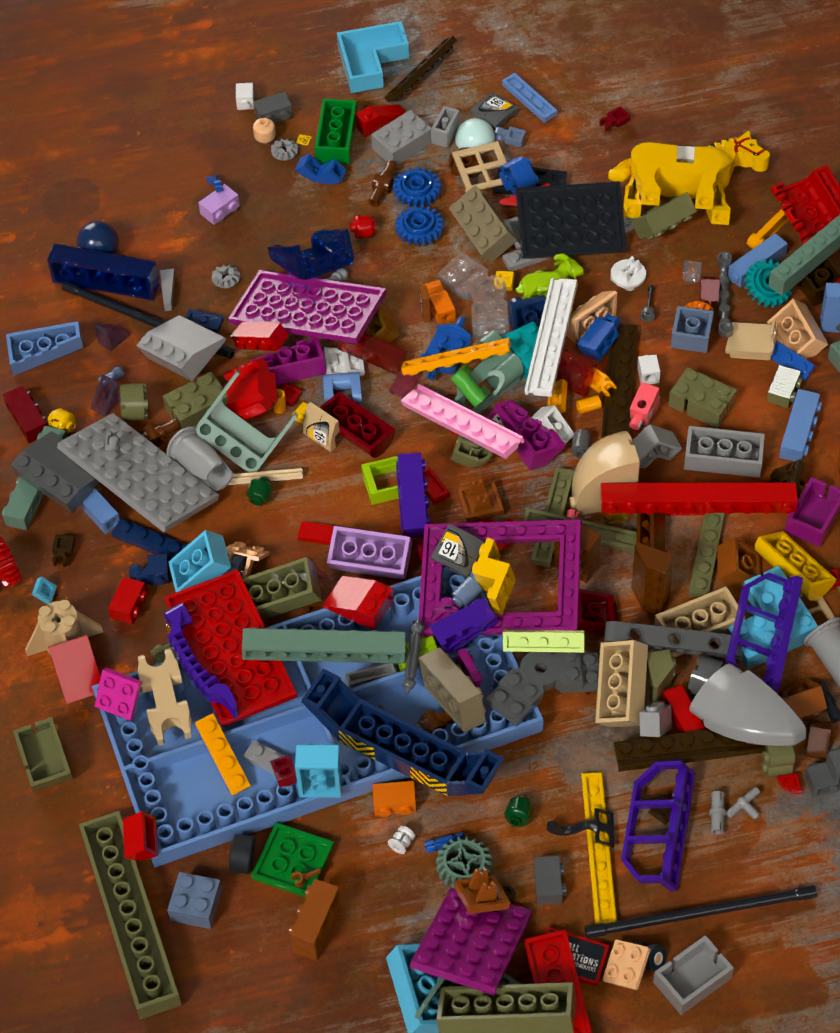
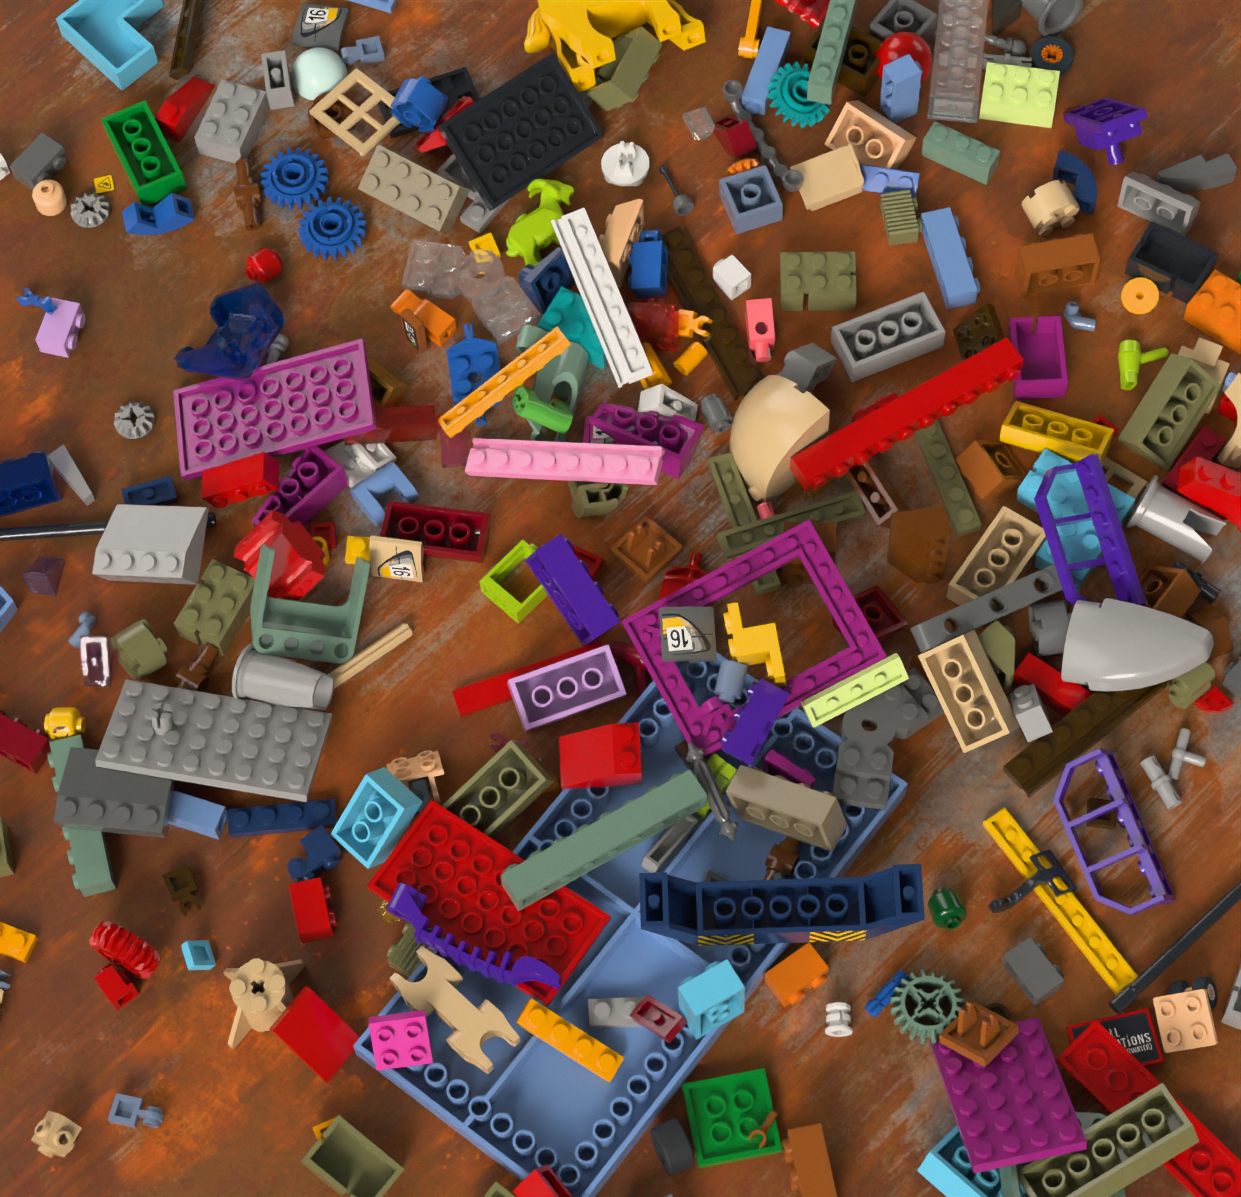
camera: 30 degrees left, 10 degrees up
dark green head [246,477,274,506] -> none

